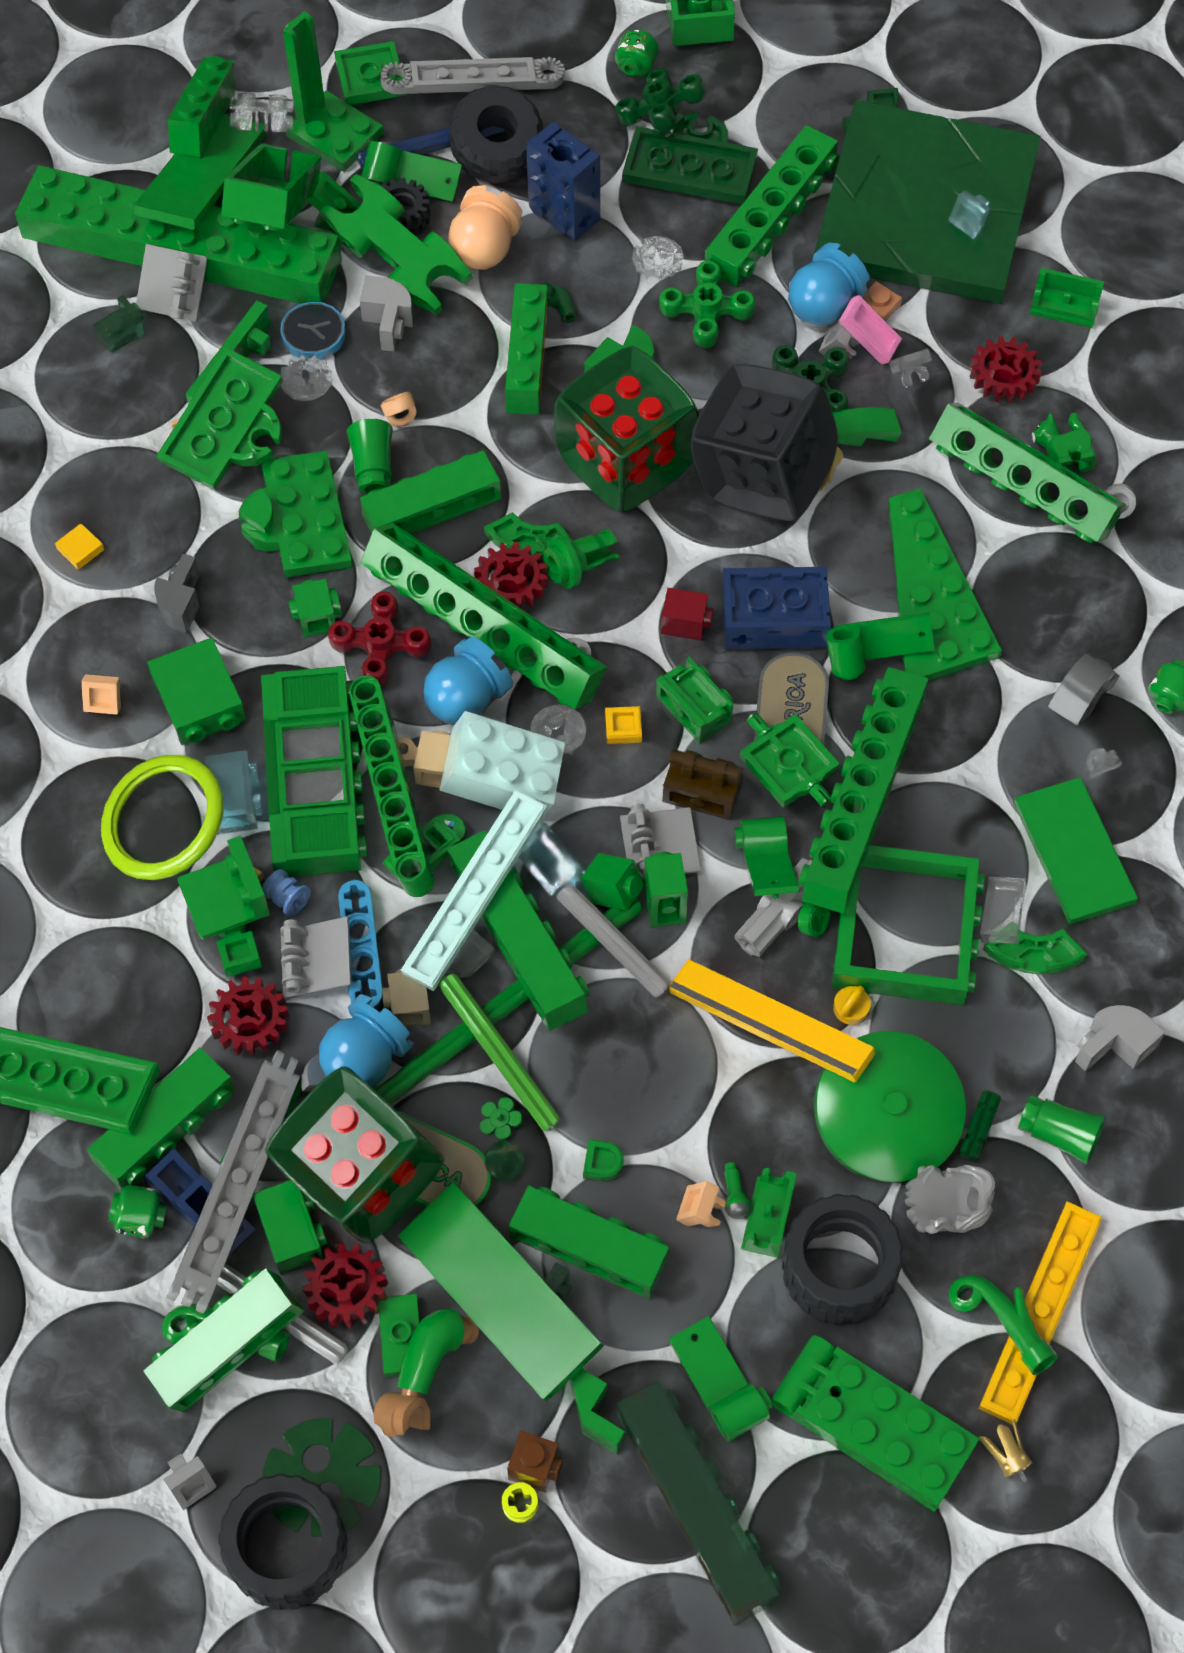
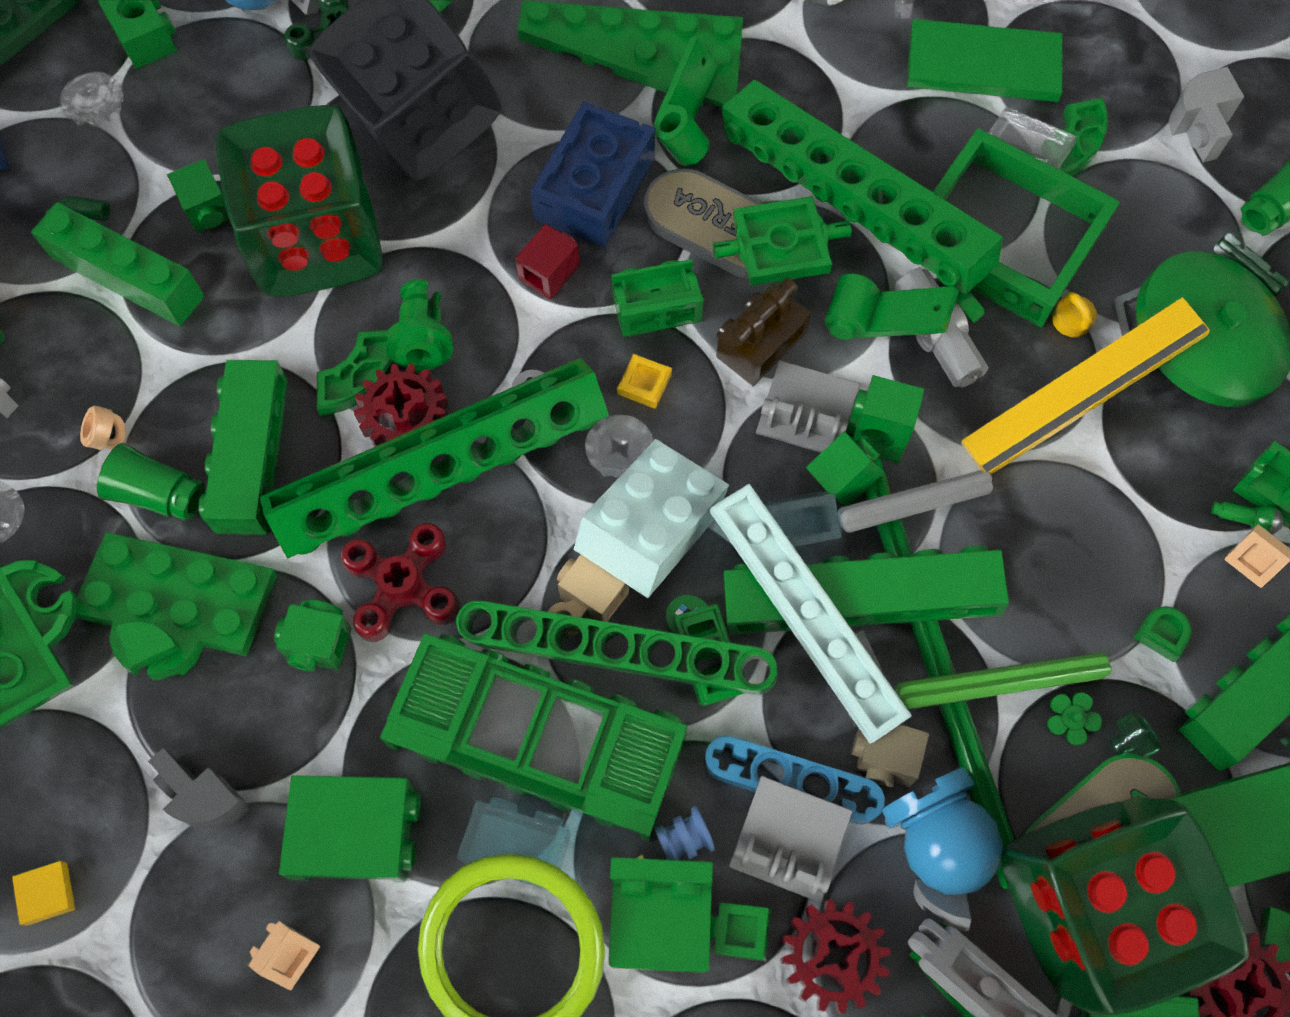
camera: 65 degrees left, 5 degrees up
dark azure tile [423,636,513,725] -> none
green tile [623,325,654,359] -> none
green gear [659,260,756,348] -> none

